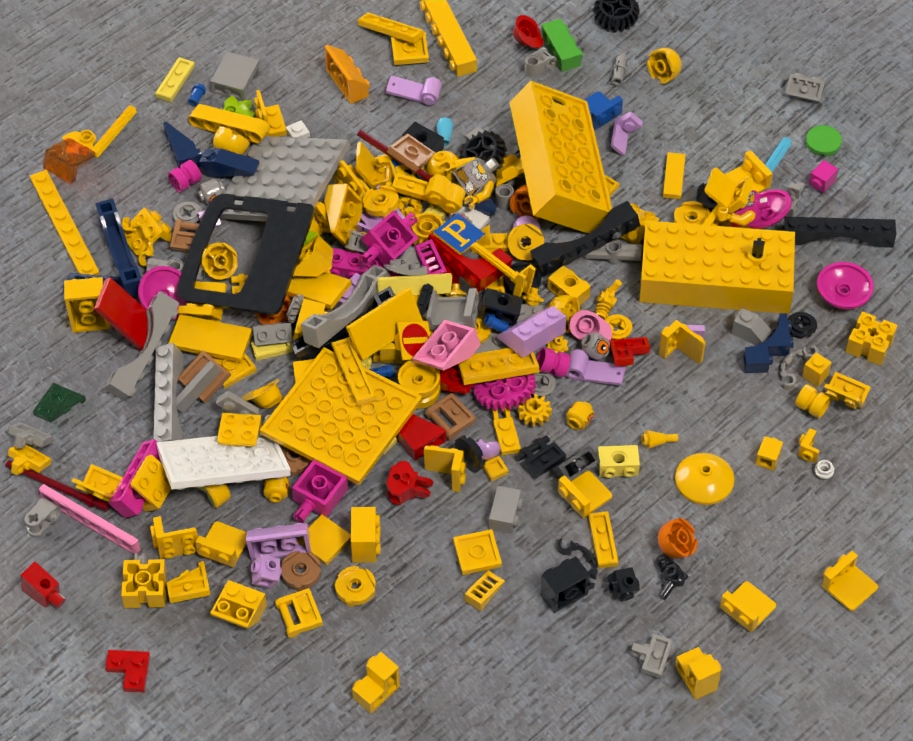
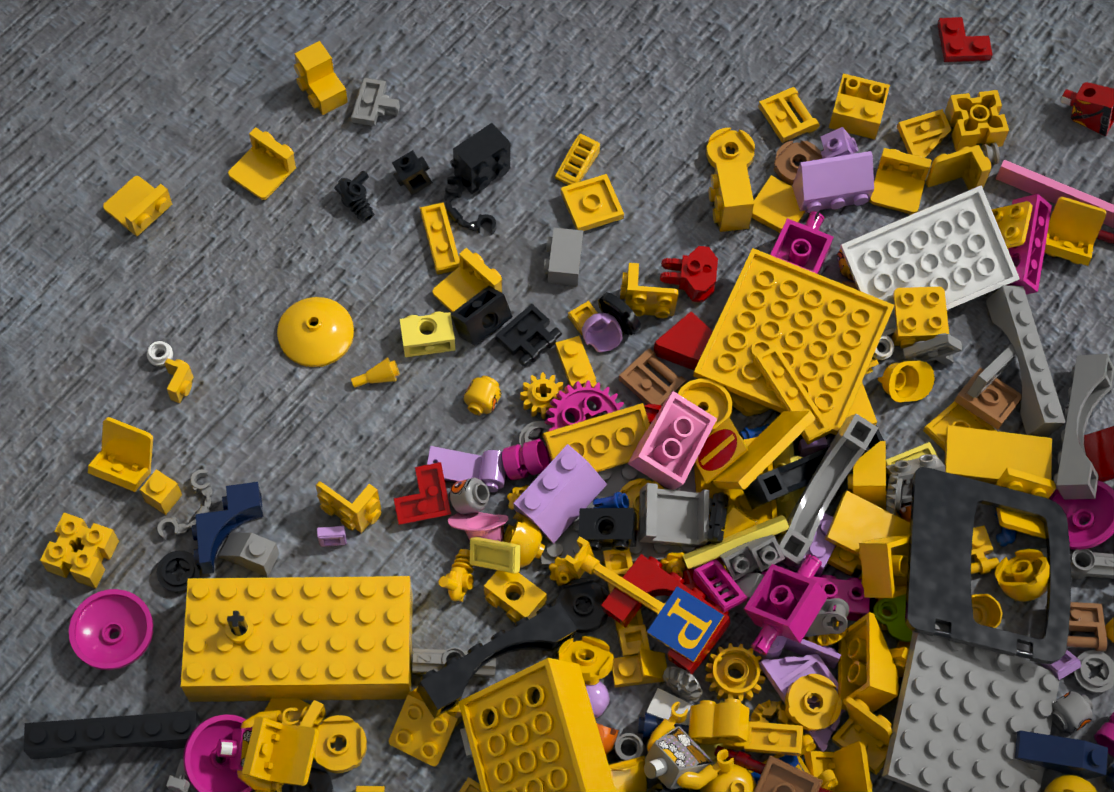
camera: 170 degrees right, 10 degrees up
yellow brick [352,652,400,714] -> none
yellow gear [605,314,632,339] -> none
orange cylinder [657,518,698,559] -> none
yellow brick [755,436,783,471] -> none
yellow wheel [795,384,831,419] -> none
none -> light yellow tile [470,537,520,574]
none -> yellow hair [971,594,1003,628]

